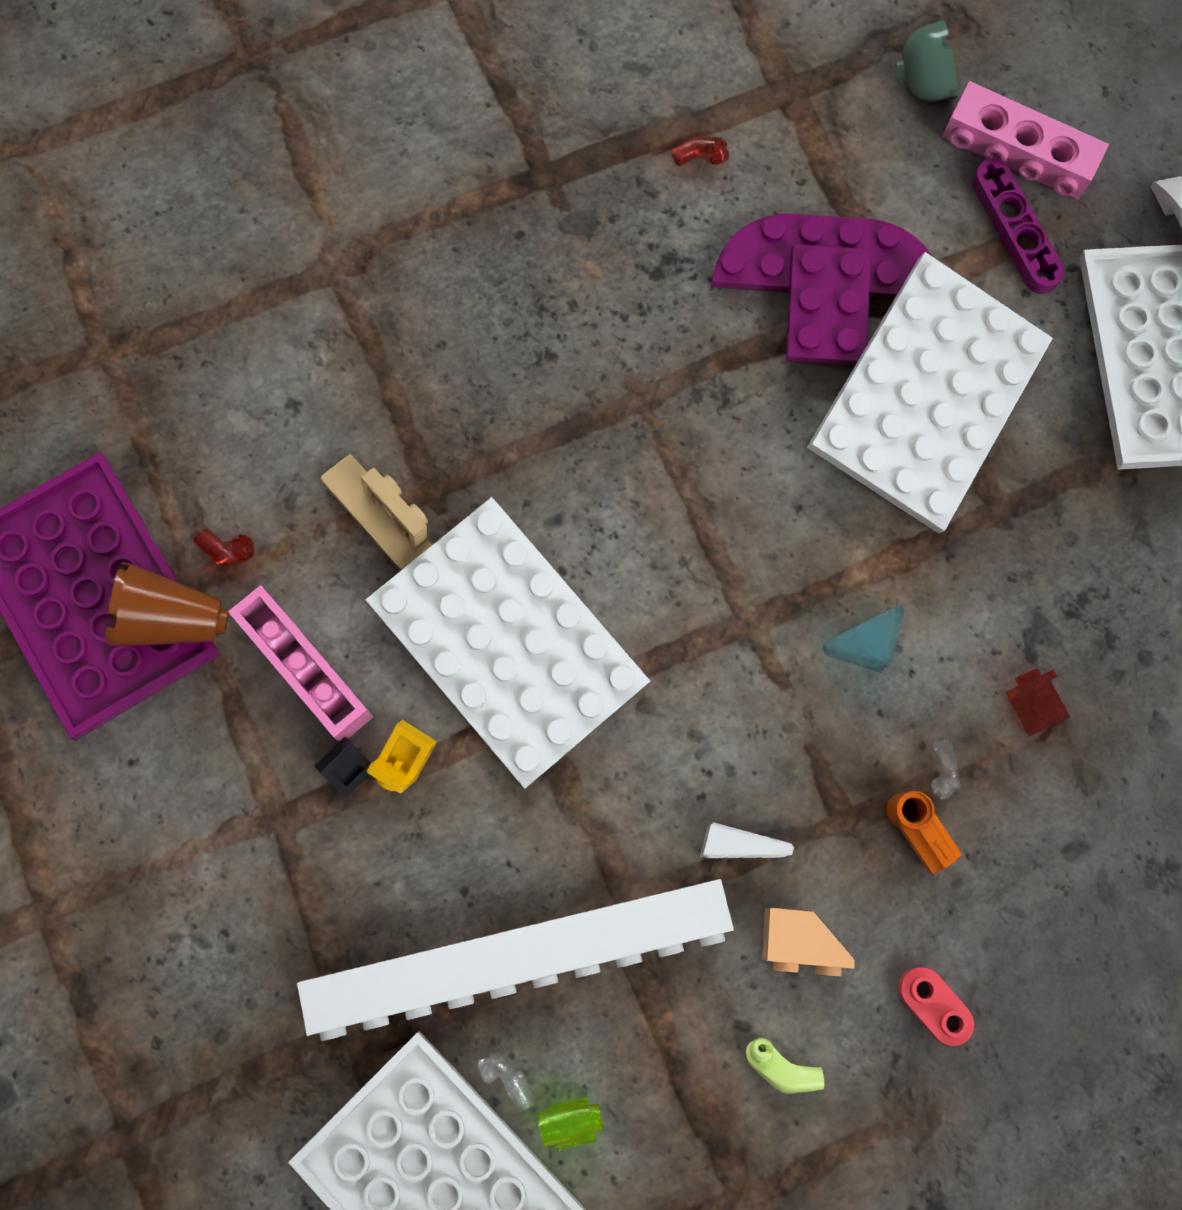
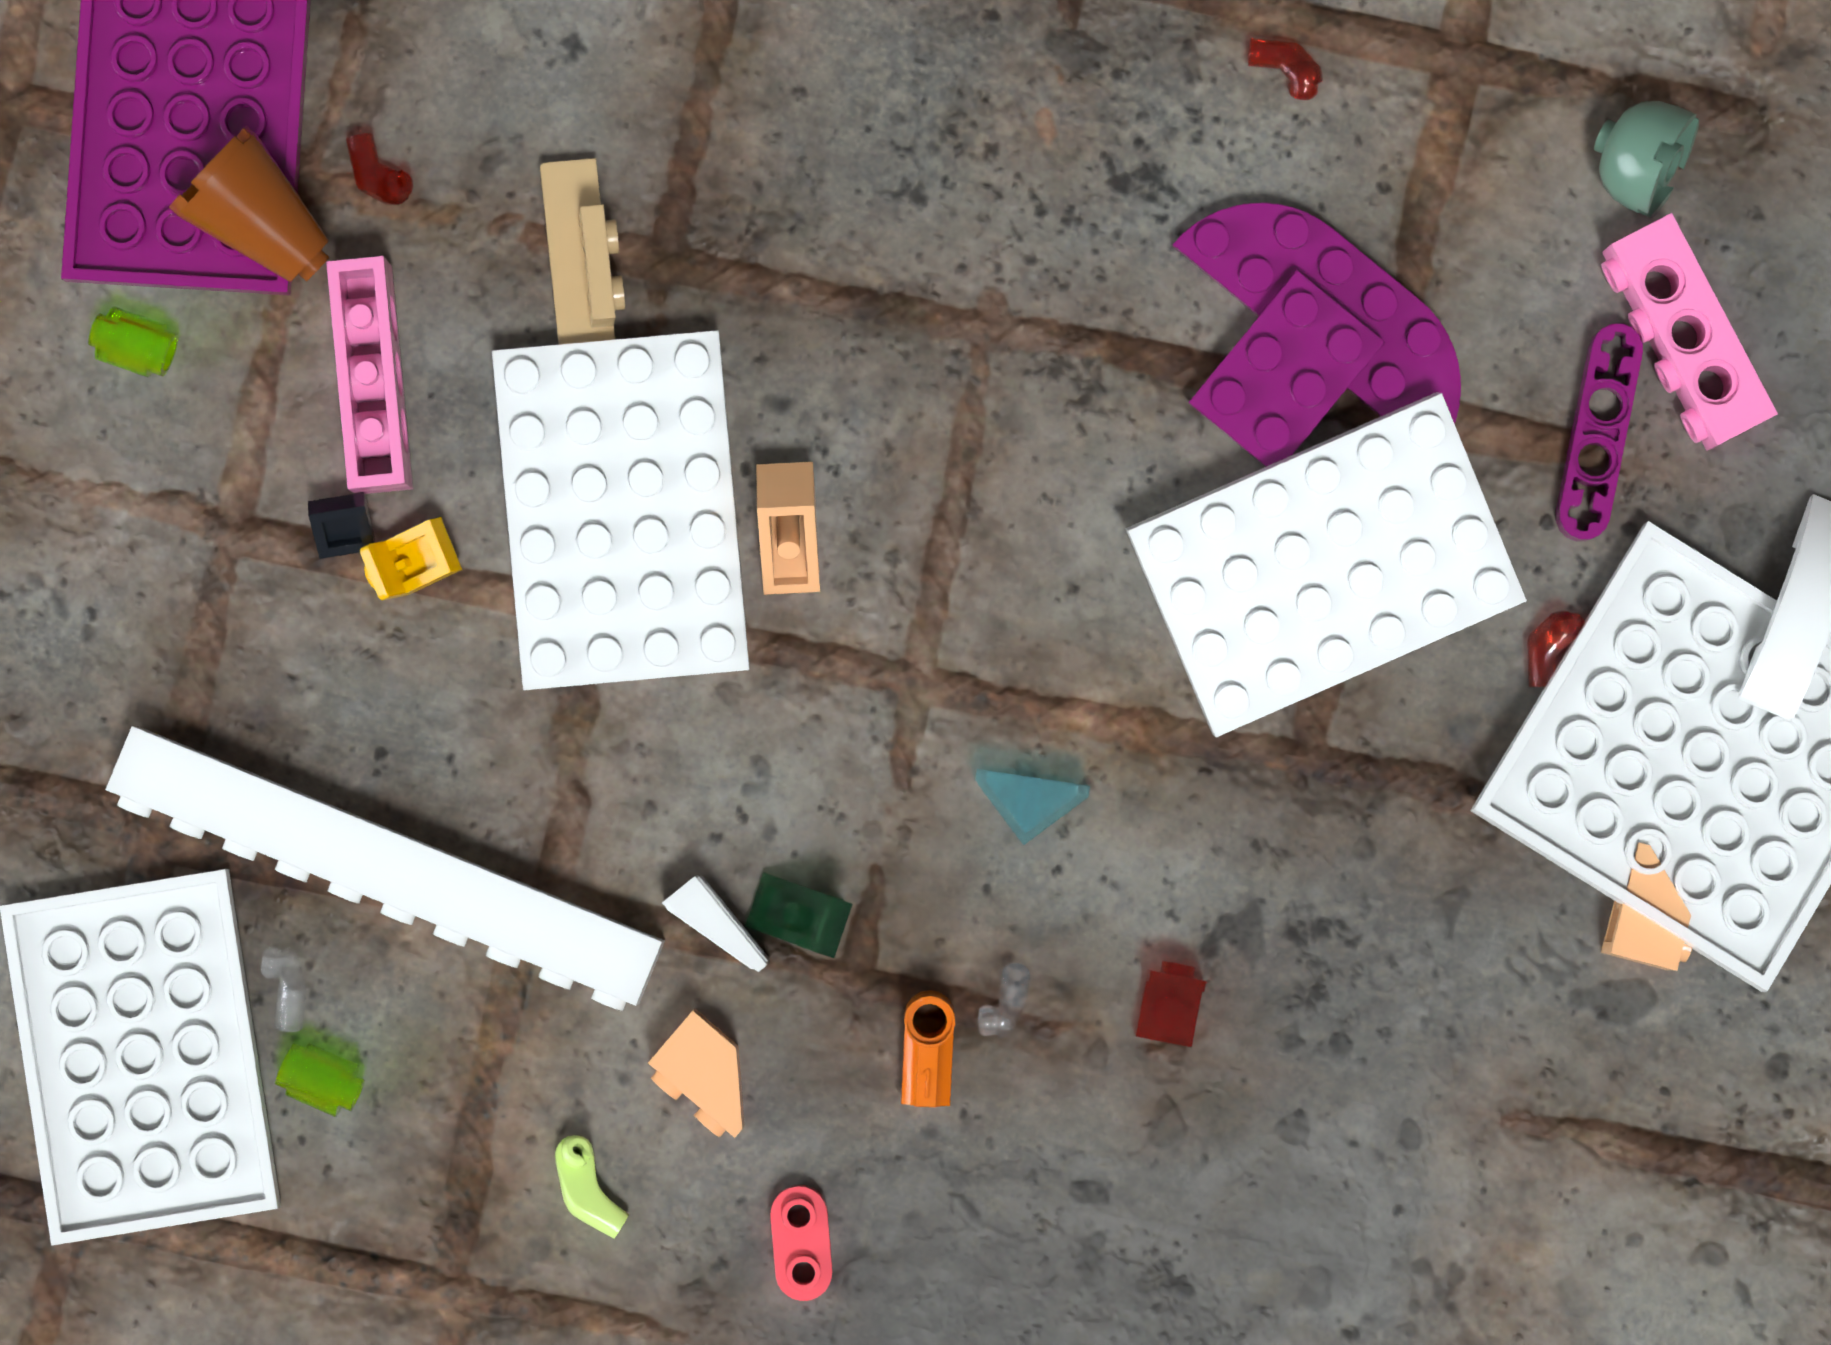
camera: 35 degrees right, 10 degrees up
none -> clear neon green brick [88,306,178,377]
none -> clear green slope [745,872,853,958]
none -> light nougat slope [756,462,820,595]
none -> clear red arm [1527,610,1585,688]

